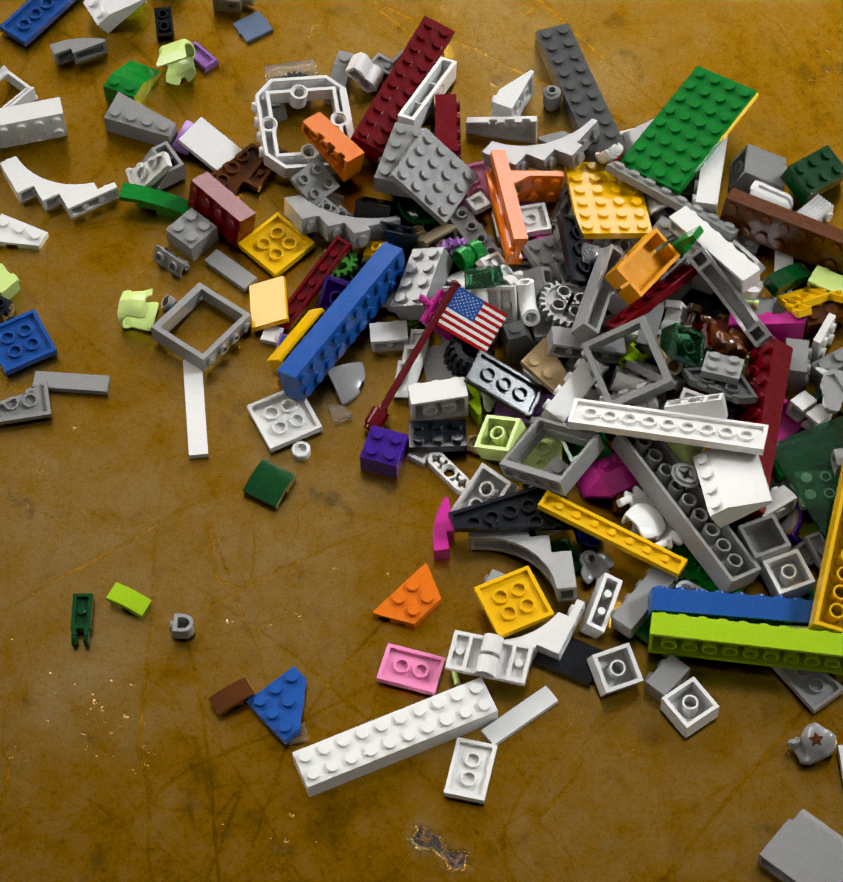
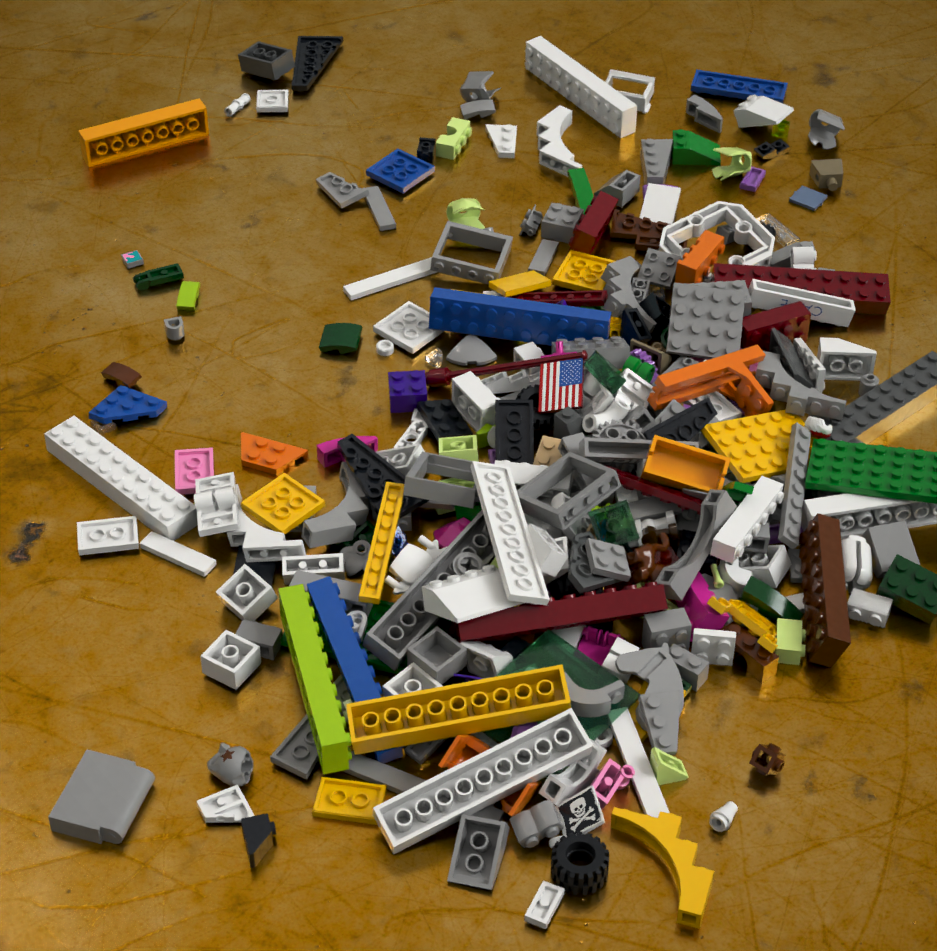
camera: 65 degrees right, 15 degrees down
white wing [125,151,173,188] -> none
clear tile [582,243,600,262] -> none
none -> tile [121,250,144,269]
none -> dark grey slope [768,328,815,388]

